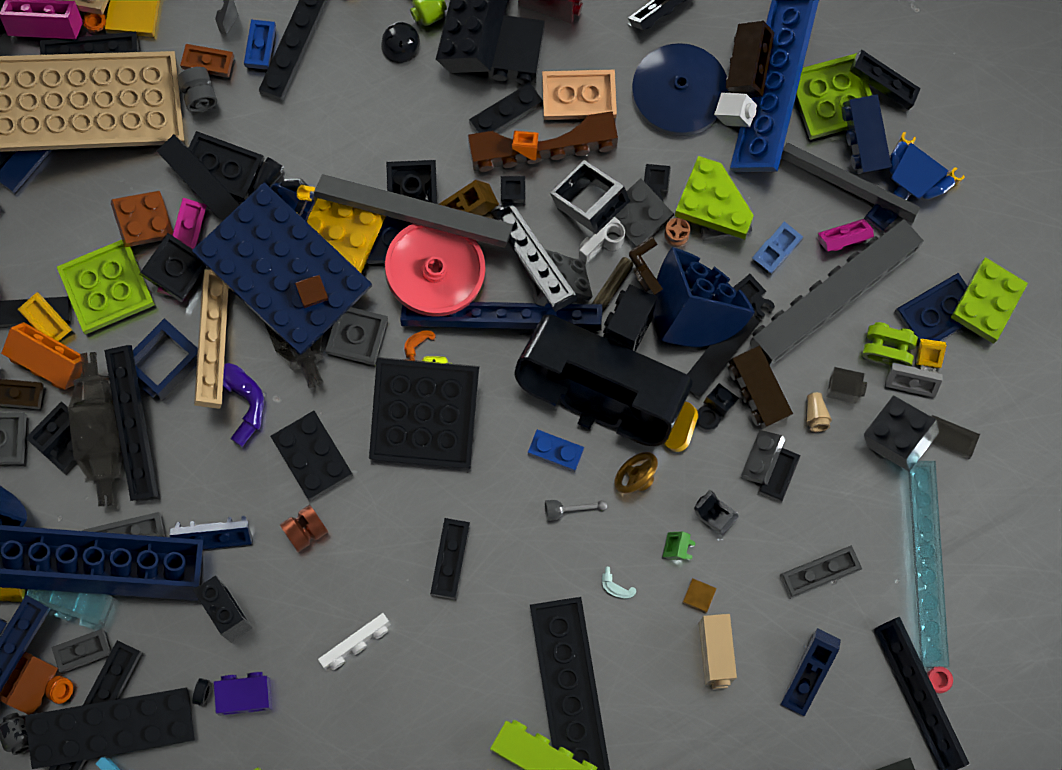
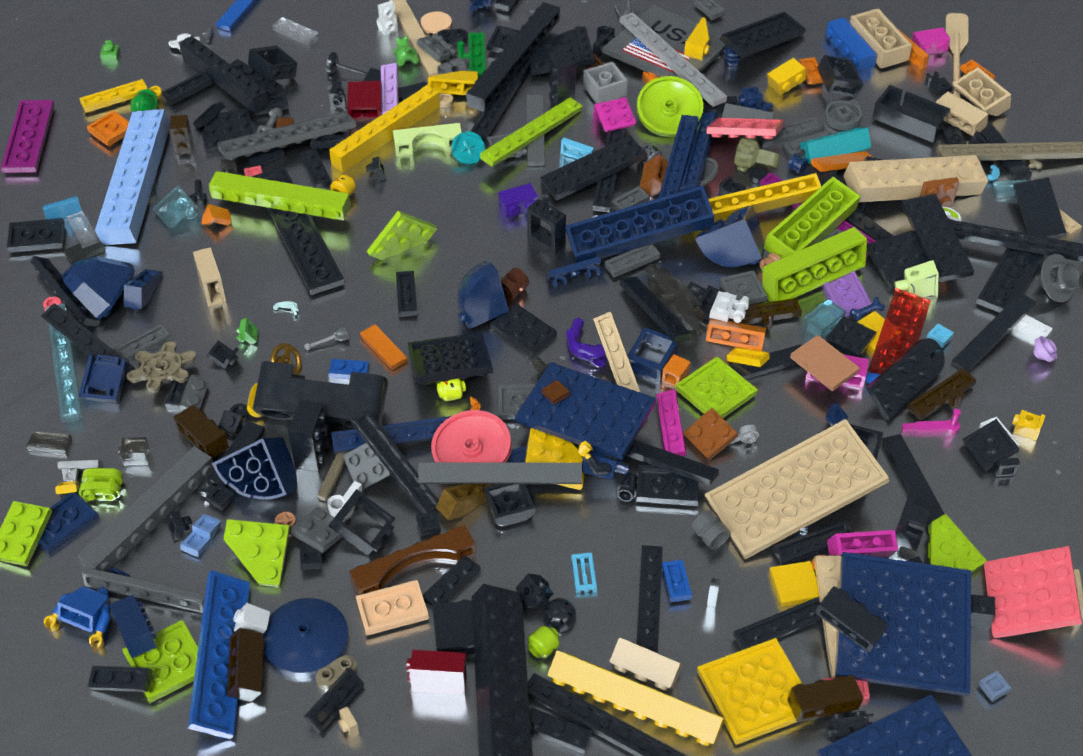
camera: 165 degrees right, 25 degrees down
orange tile [45,676,73,704] -> none
black tile [139,233,206,302] -> none
dark orange plate [180,44,234,78] -> none
white plate [318,613,391,671] -> none
orange slope [512,131,539,160] -> none
dark brown plate [629,236,663,295] -> none
pearl gold tile [683,578,717,613] -> none
tan cone [807,392,832,432] -> none
dark pink plate [818,219,874,251] -> none
black brick [864,395,939,472] -> none
none -> black plate [41,303,135,381]
none -> dark blue brick [62,256,135,320]
none -> dark blue container [79,354,128,404]
none -> dark tan plate [126,341,196,393]
none -> black tile [167,511,192,541]
none -> dark tan plate [315,655,357,690]
none -> orange tile [360,324,408,370]
none -> lime plate [367,211,437,260]
none -> dark blue brick [457,260,509,329]
none -> black brick [515,573,554,608]
none -> medium azure tile [571,553,597,594]
none -> orange brick [662,355,691,387]
none -> white plate [709,291,749,323]
none -> light grey plate [727,422,759,444]

